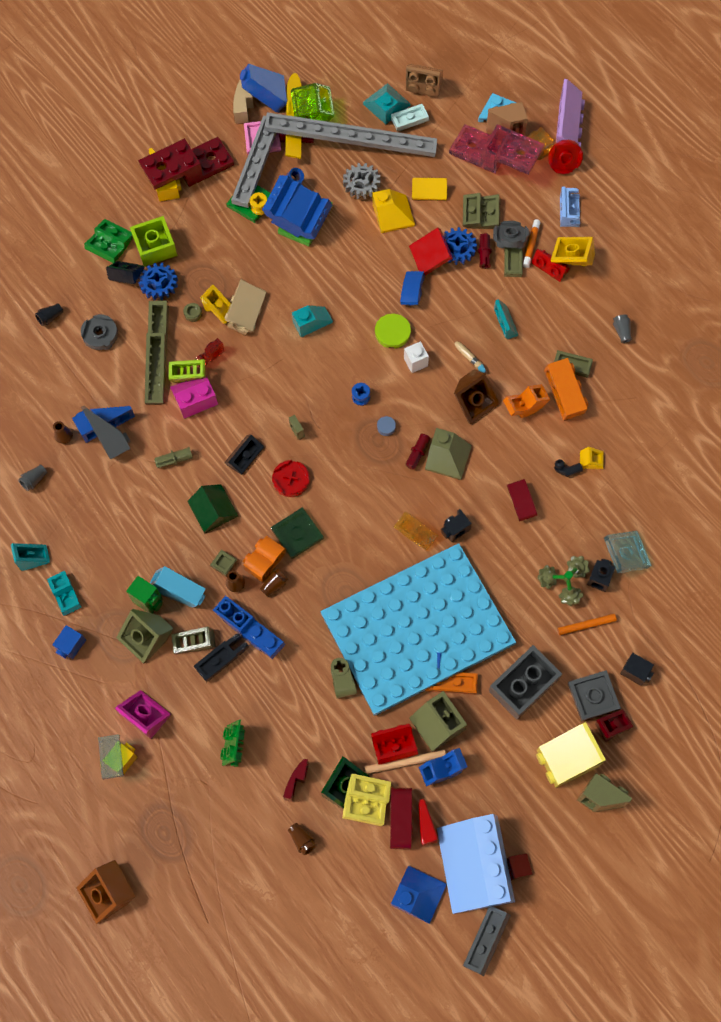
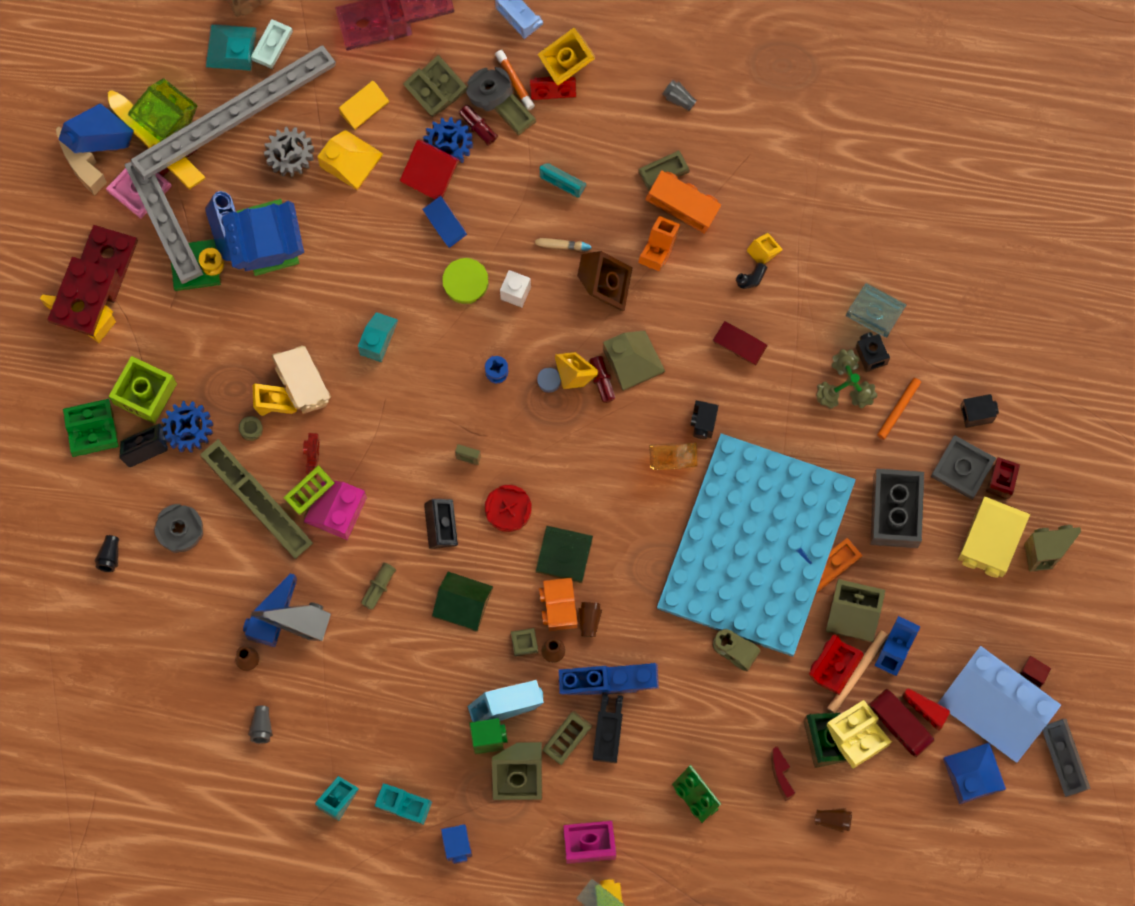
camera: 45 degrees left, 5 degrees up
none -> yellow slope [555,352,598,389]

